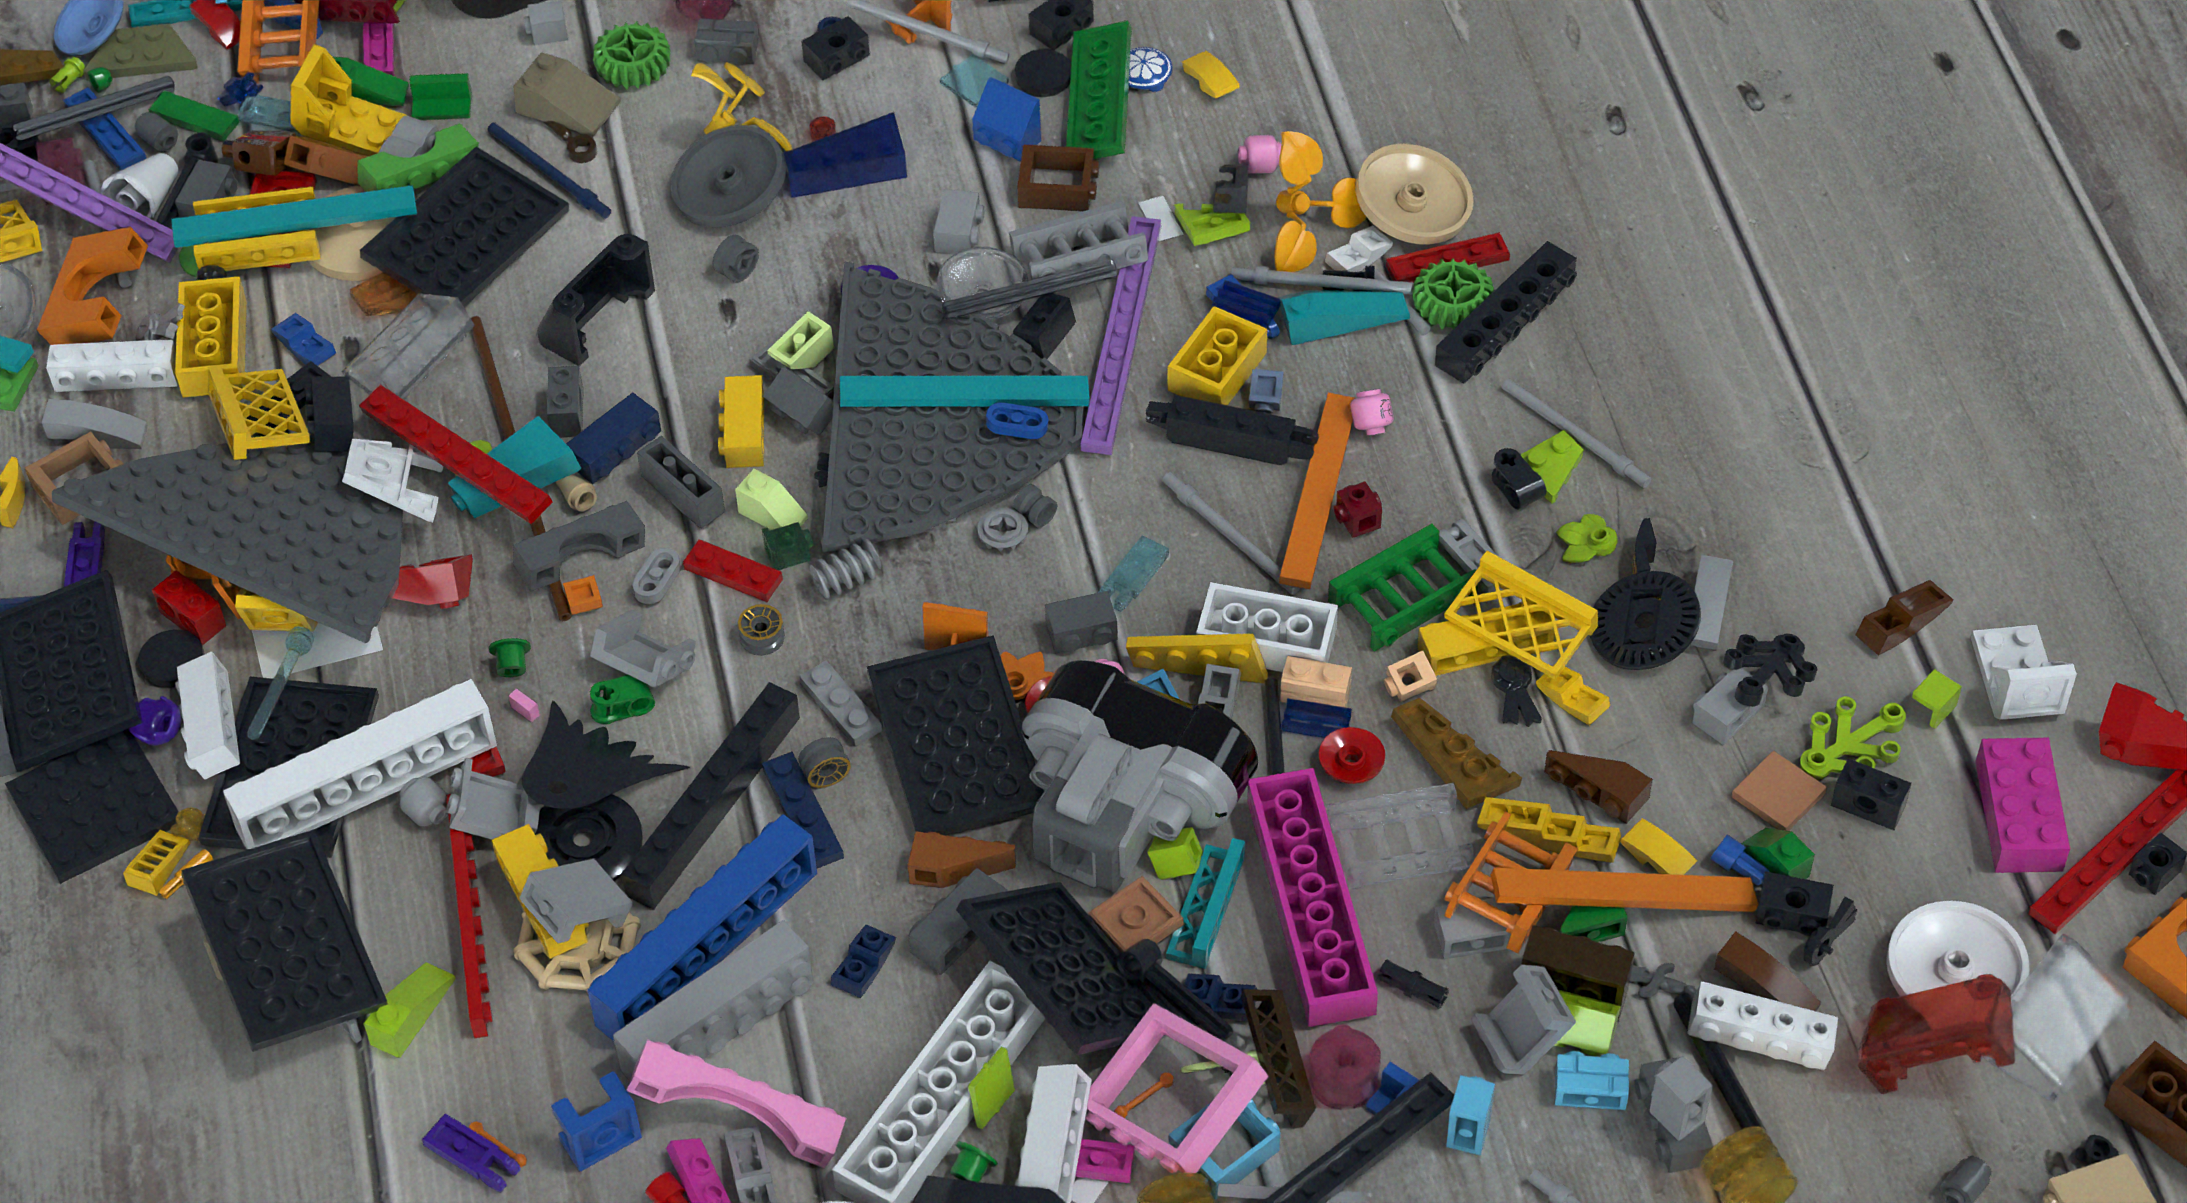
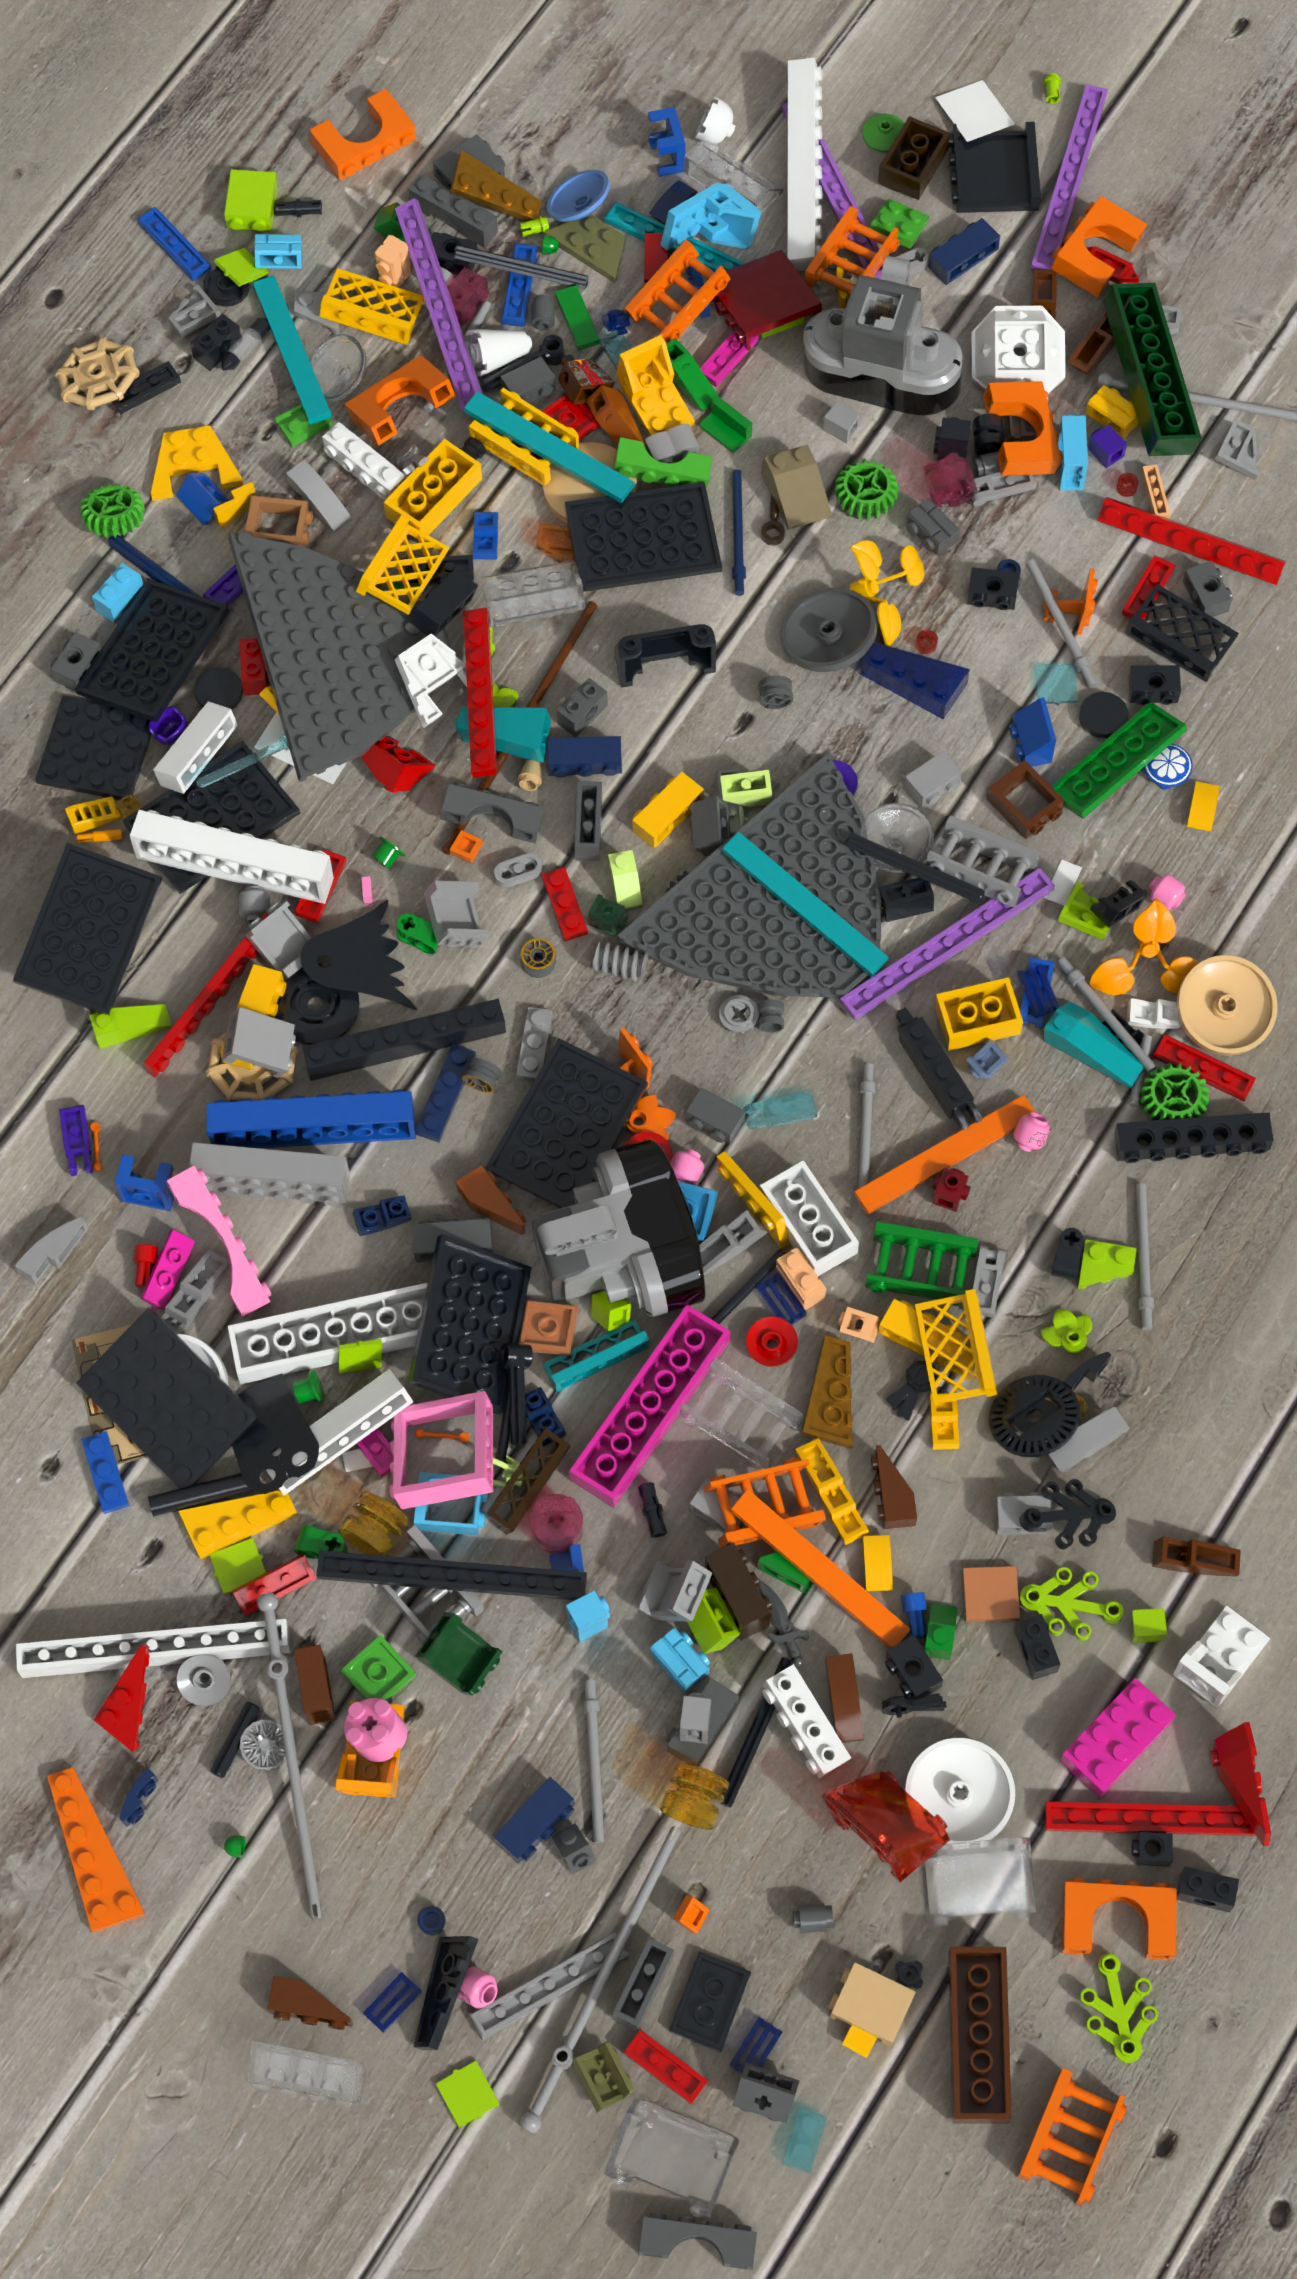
camera: 45 degrees right, 15 degrees up
blue plate [986,402,1049,439] -> none

